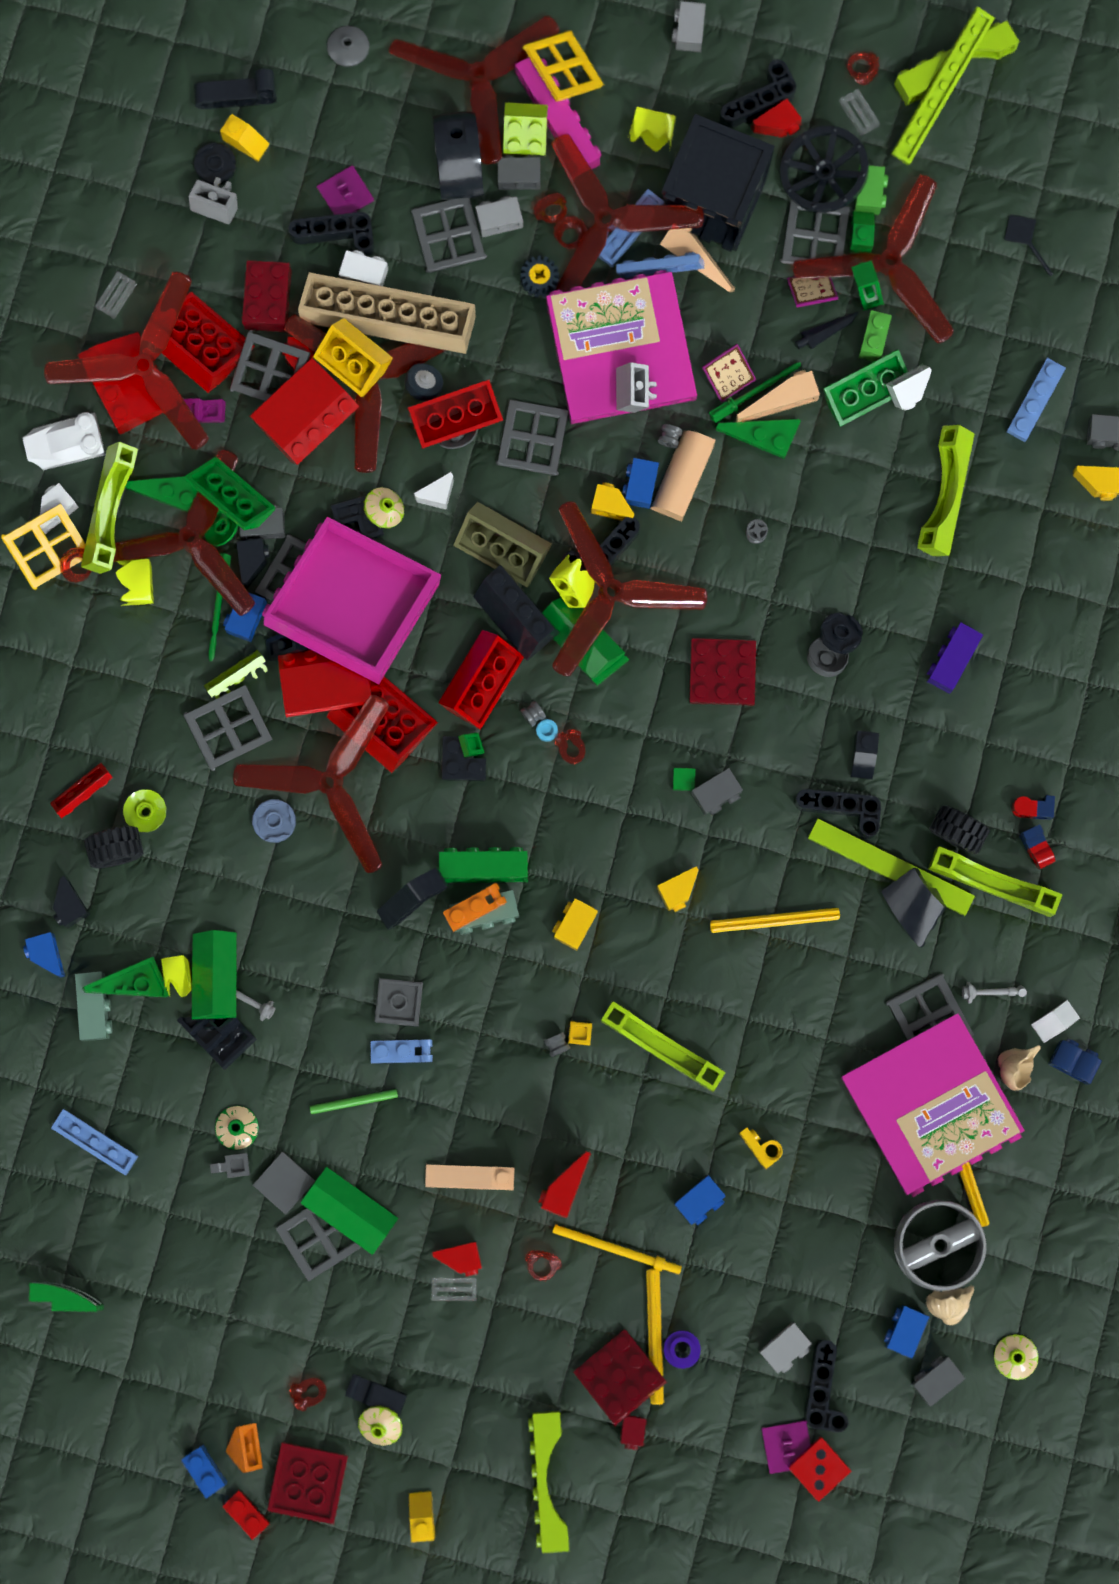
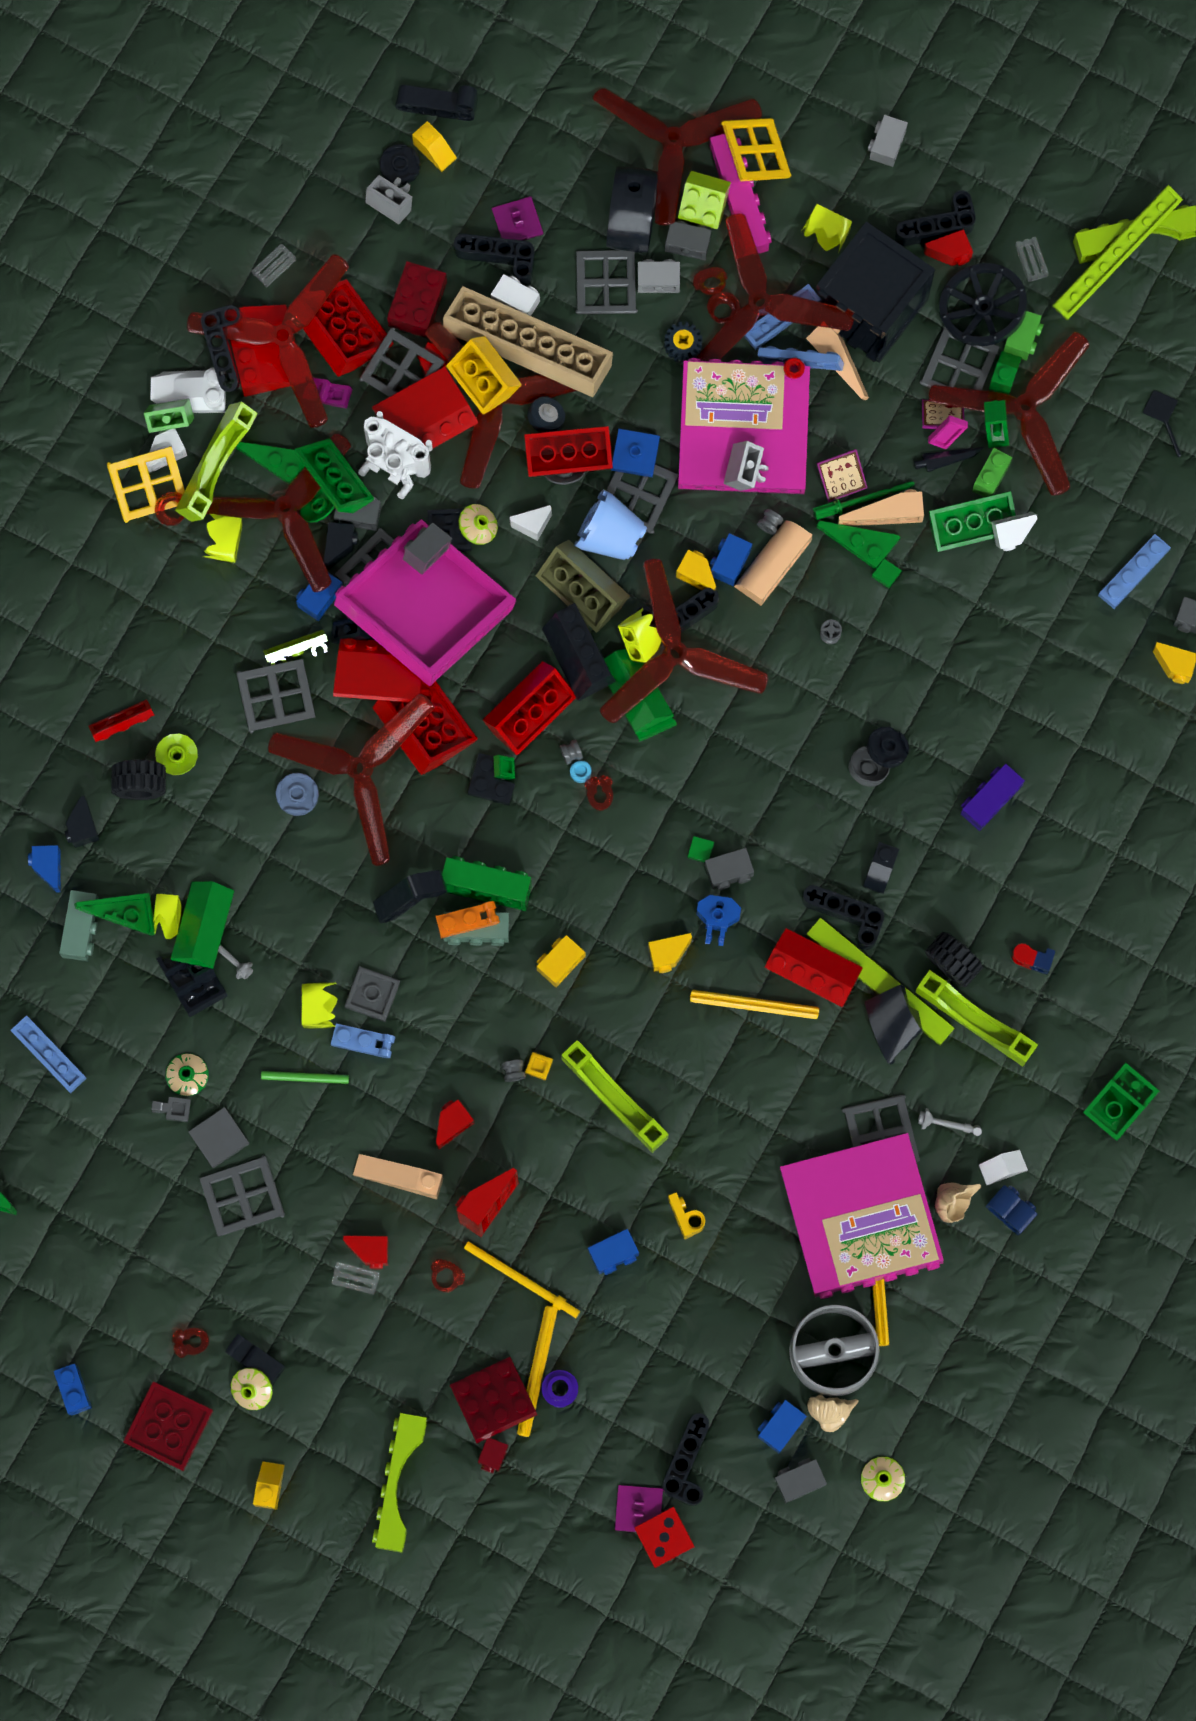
camera: 15 degrees right, 5 degrees down
green piece [208,553,231,662] -> none
red plate [222,1490,270,1540] -> none
orange slope [225,1423,263,1473] -> none
green slope [300,1167,399,1255] -> none
dark grey dish [327,26,369,67] -> none
dark red plate [689,638,756,706] -> none
light grey brick [759,1322,812,1373] -> none
clear red piece [848,52,880,85] -> none
lime arch [917,425,975,556] -> none
leg [1019,824,1055,870] -> none
none -> bright green brick [144,398,194,433]
none -> black beam [201,305,242,392]
none -> neon yellow piece [302,982,338,1029]
none -> white piece [358,411,433,499]
none -> dark grey brick [403,523,452,575]
none -> red slope [436,1100,474,1149]
none -> light blue cone [574,489,647,560]
none -> blue plate [611,429,660,478]
none -> blue hinge [696,895,741,946]
none -> red slope [765,928,863,1007]
none -> red plate [783,358,805,379]
none -> green tile [872,559,902,589]
none -> dark pink tile [928,415,968,449]

